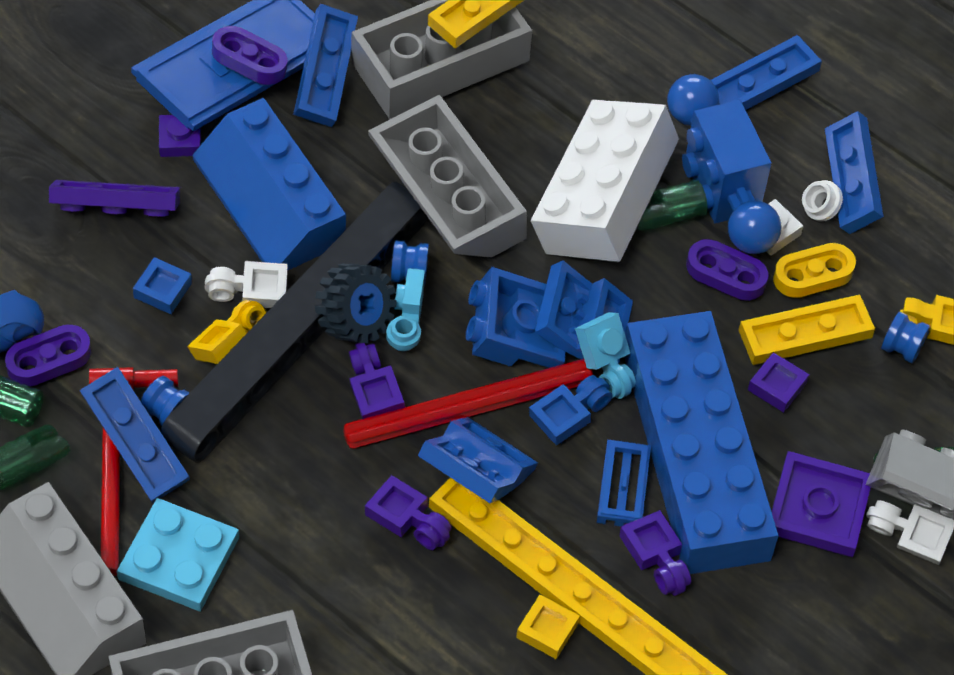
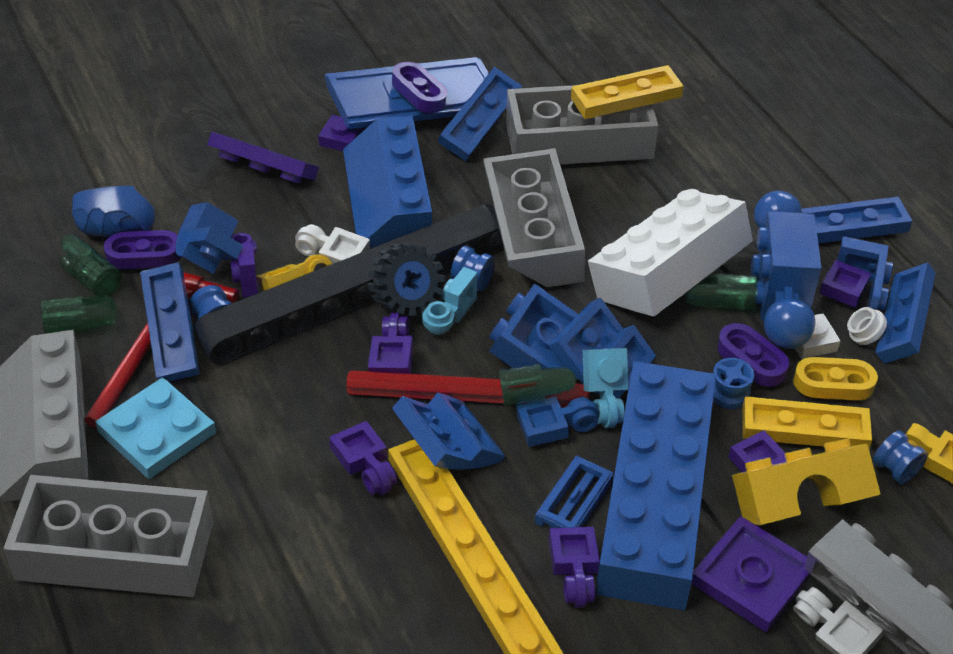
camera: 25 degrees right, 10 degrees down
blue plate [133,257,192,314] -> none
yellow plate [516,595,580,659] -> none
none -> blue brick [175,202,243,274]
none -> dark purple plate [231,233,258,297]
none -> clear green hinge [499,364,577,407]
none -> blue wheel [713,358,754,409]
none -> yellow arch [732,438,881,525]
none -> dark purple plate [819,260,872,307]
none -> blue bracket [837,236,893,311]

